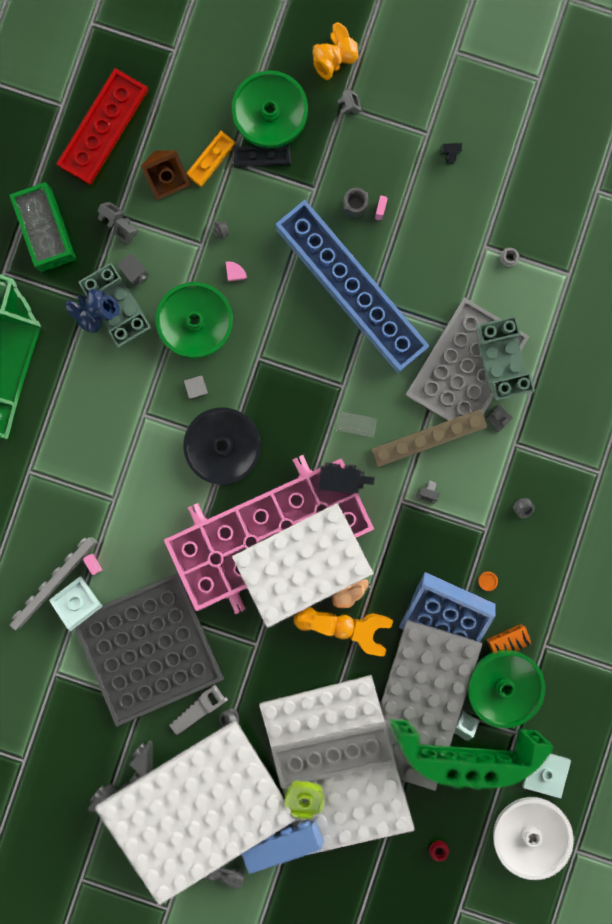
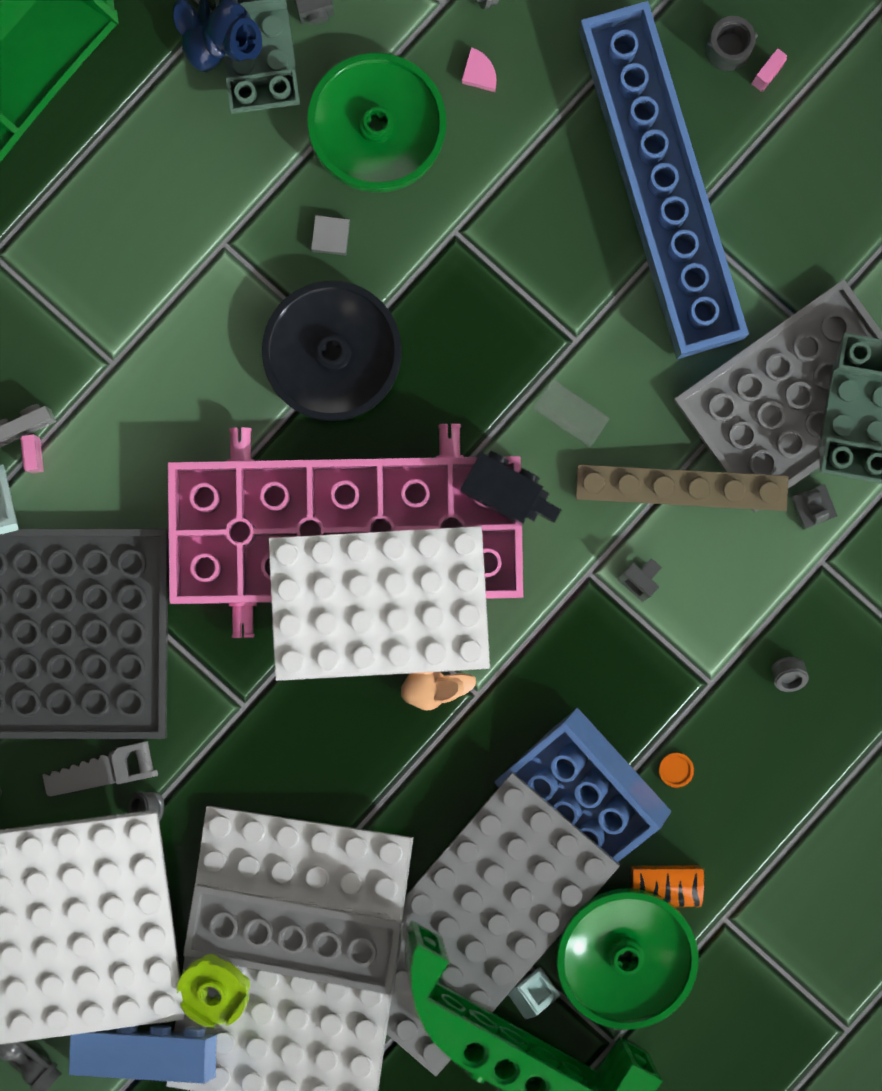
camera: 25 degrees right, 0 degrees up
light orange piece [294,607,393,657] -> none

